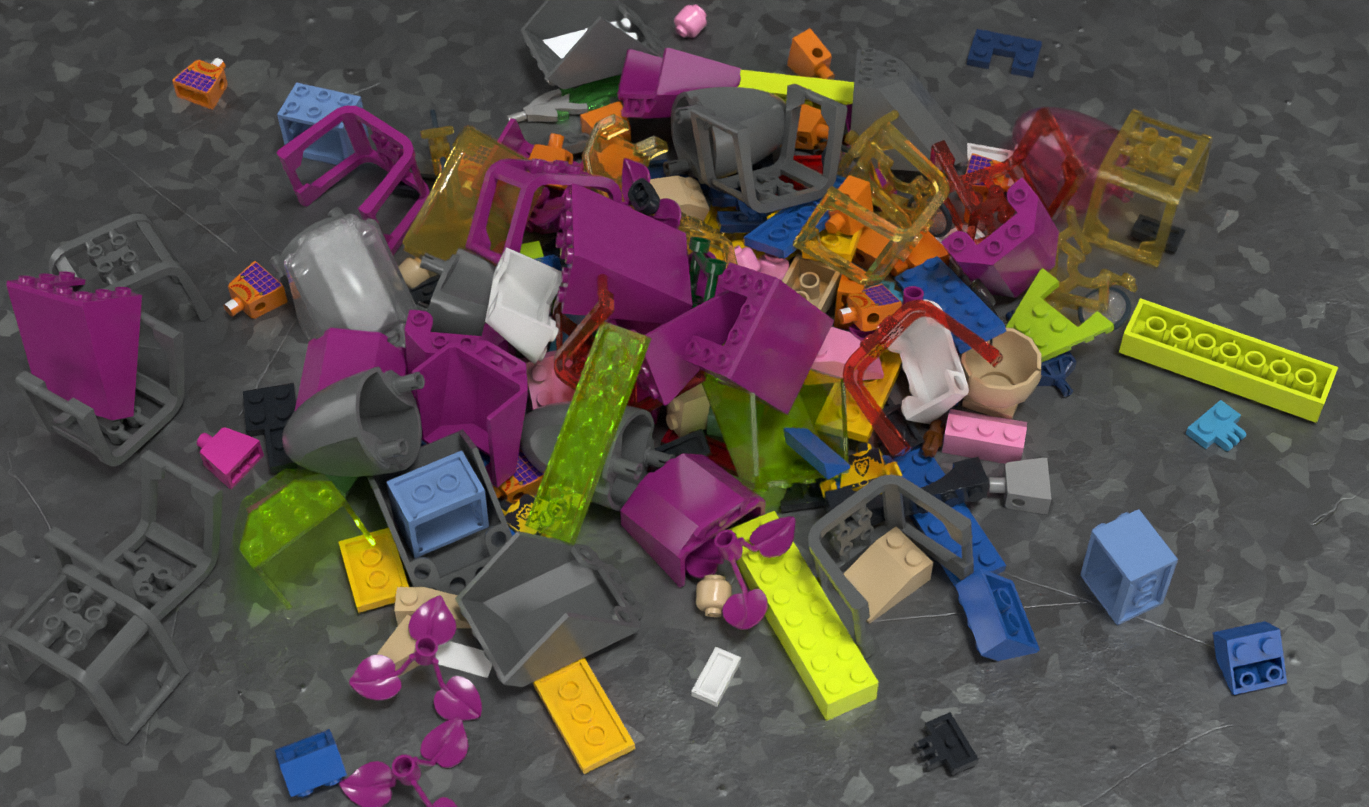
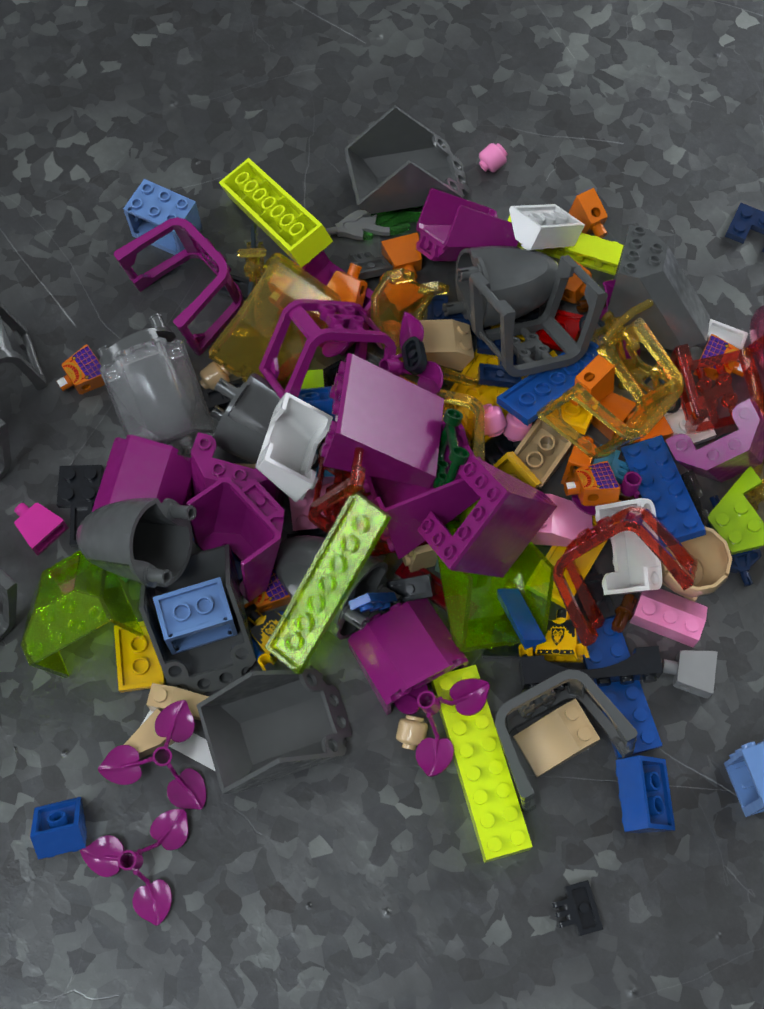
camera: 10 degrees right, 15 degrees up
orange torso [172,58,228,110] -> none
yellow plate [533,658,635,774] -> none
white tile [691,647,741,707] -> none
none -> neon yellow brick [219,158,333,268]
none -> blue plate [348,592,398,613]
none -> white slope [509,204,585,251]

